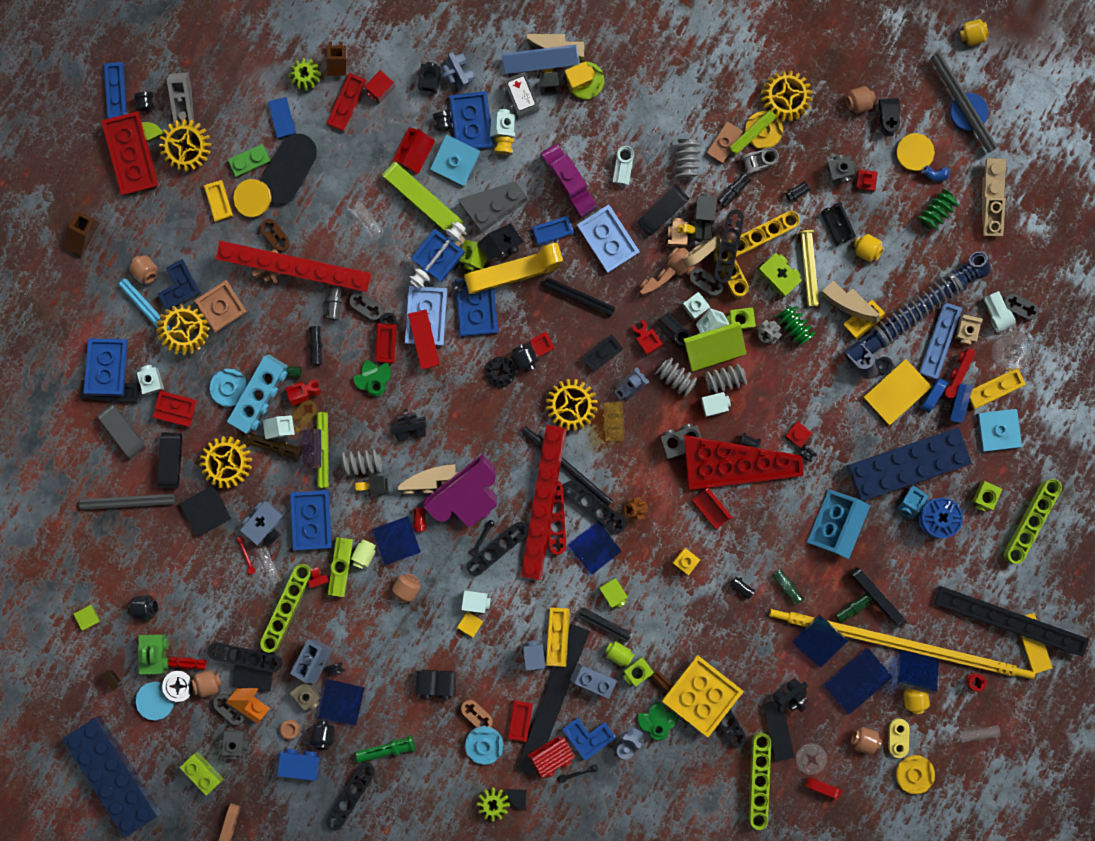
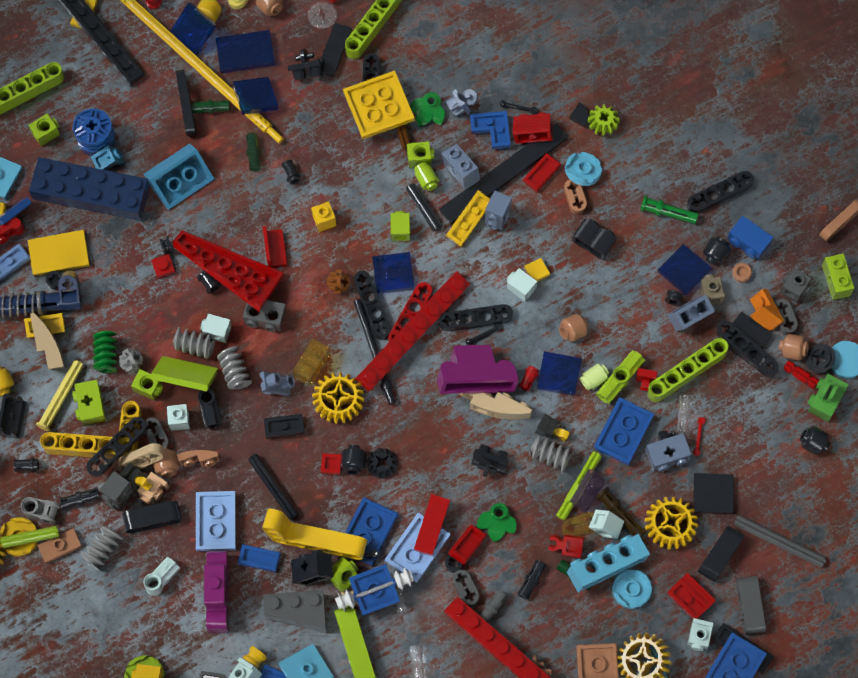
camera: 150 degrees left, 15 degrees down
red plate [632,320,663,356] -> none
light aqua brick [696,308,729,334] -> none
blue beam [920,377,948,413] -> none

